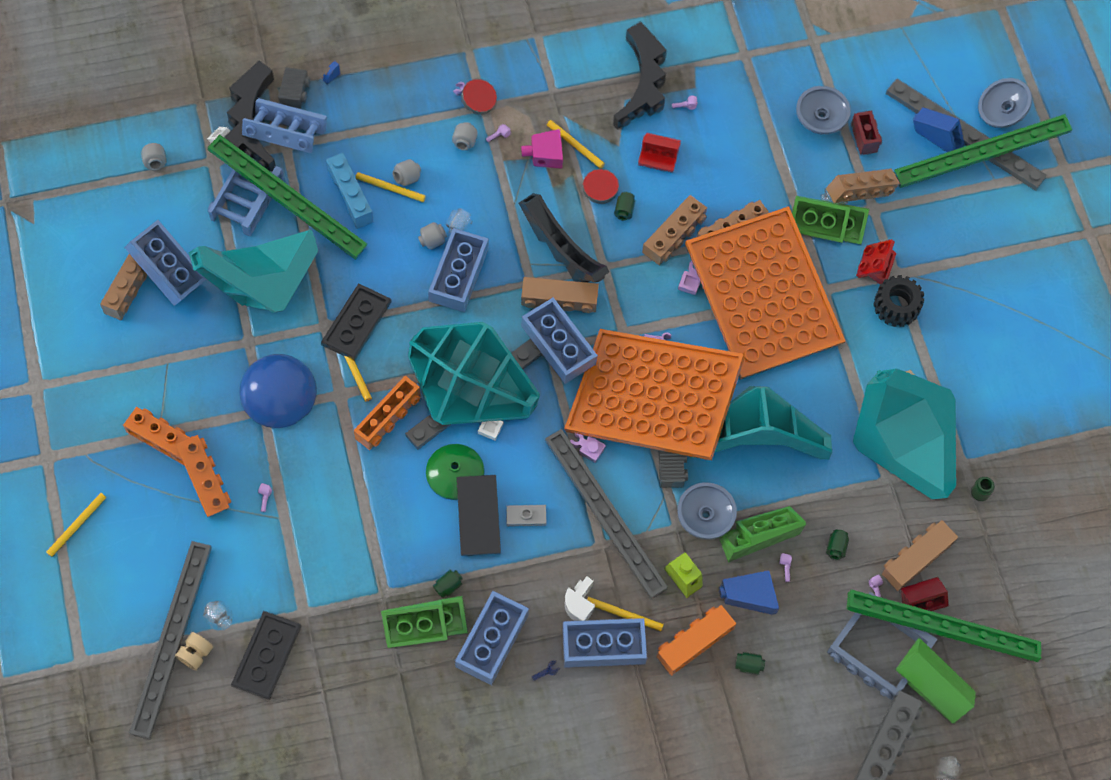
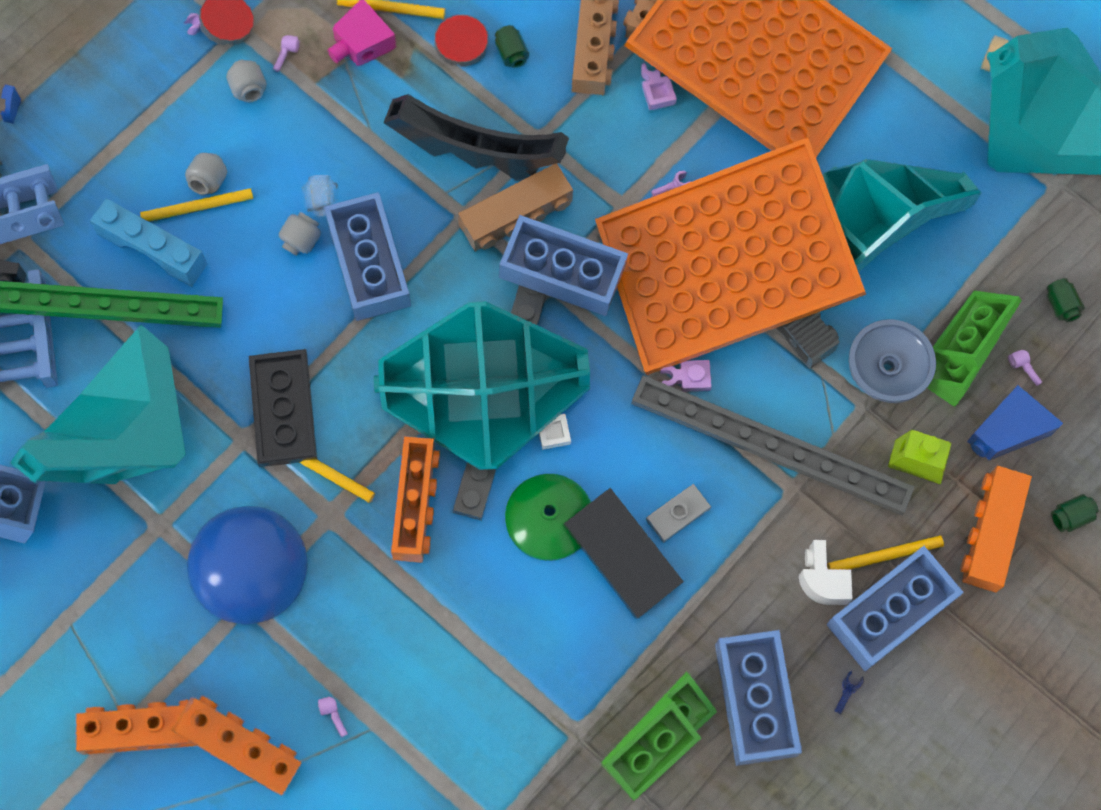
camera: 35 degrees left, 5 degrees up
dark green brick [433,569,463,598] -> none

